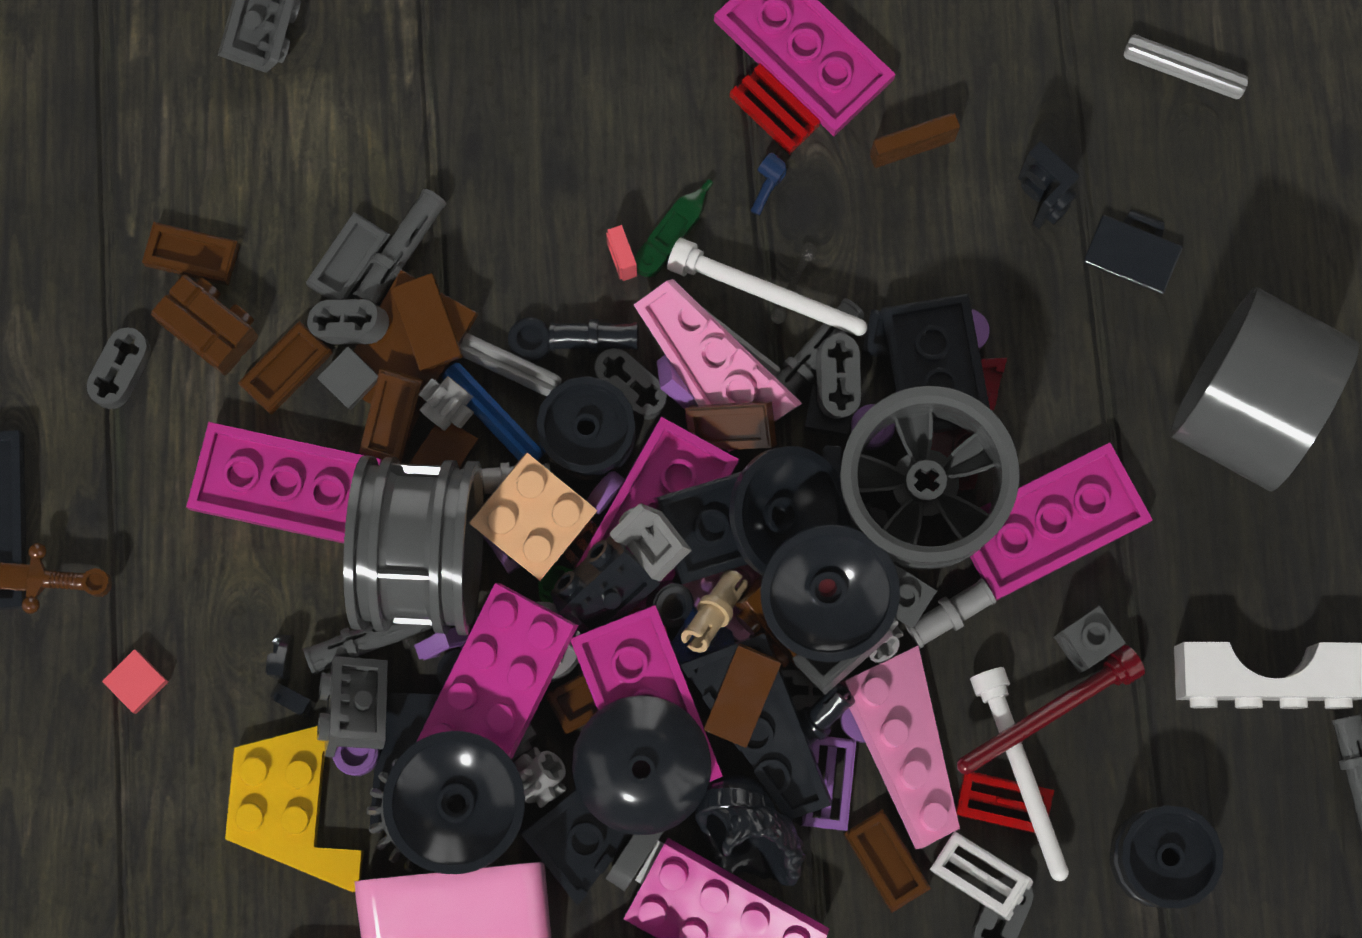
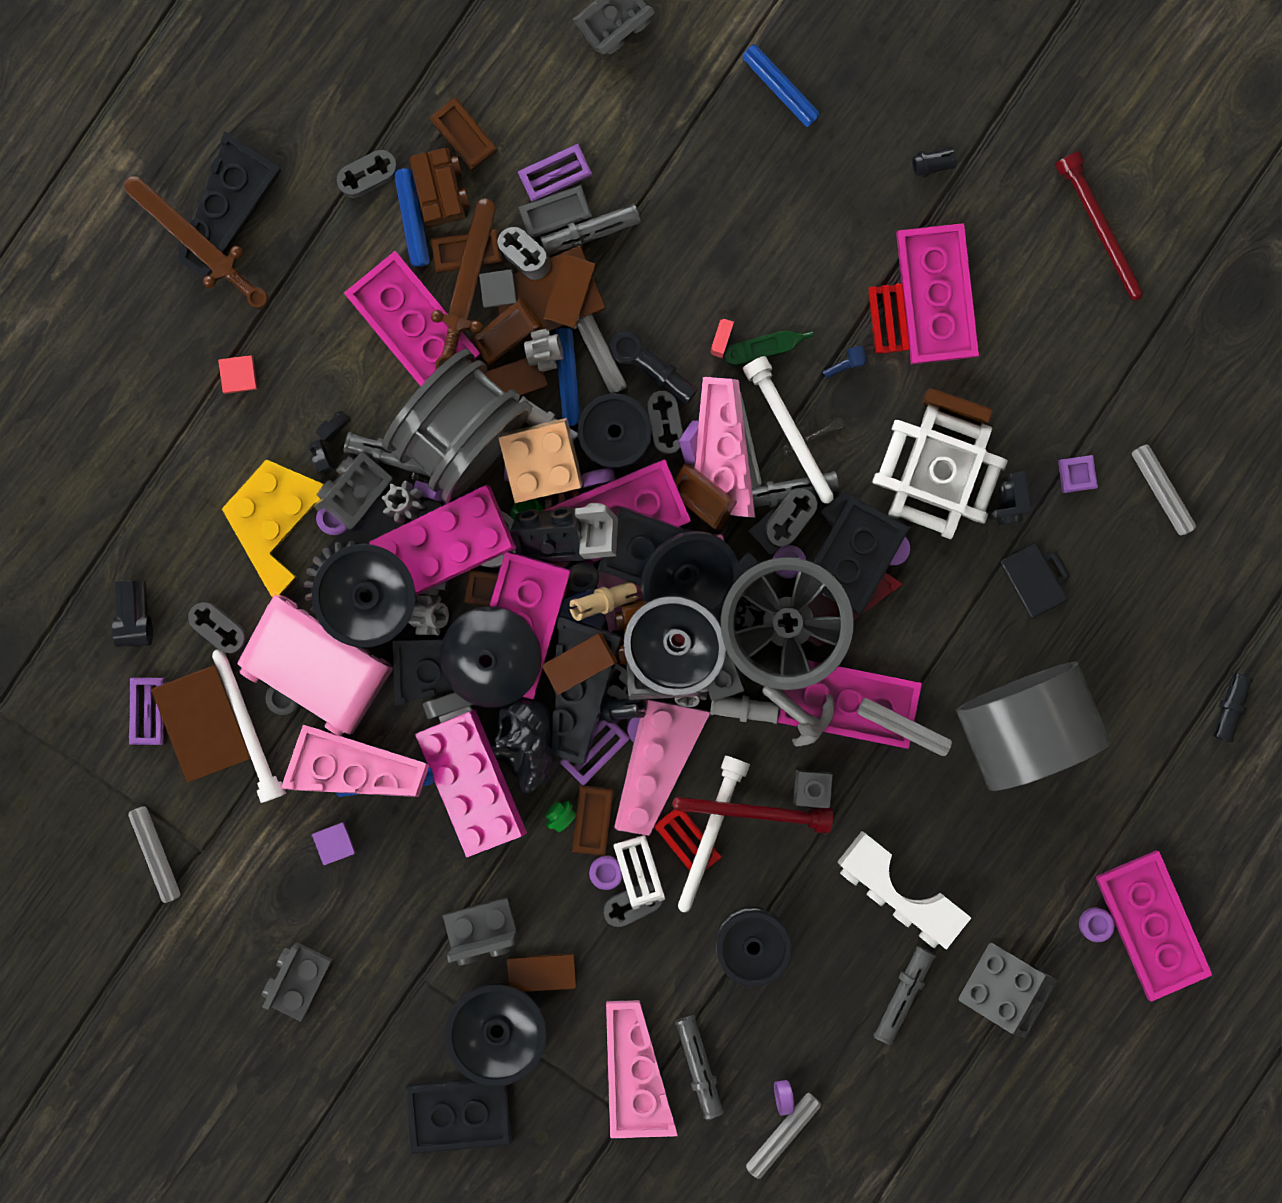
camera: 35 degrees right, 10 degrees up
none -> light grey gear [382,481,425,524]
none -> blue axle [394,168,430,267]
none -> reddish brown sword [431,198,496,370]
none -> medium lavender tile [518,144,592,202]
none -> green plate [545,801,576,832]
none -> medium lavender tile [589,855,623,890]
none -> light grey piece [763,686,834,746]
none -> light grey axle [857,698,952,756]
none -> white brick [872,404,1008,540]
none -> medium lavender tile [1058,455,1098,493]

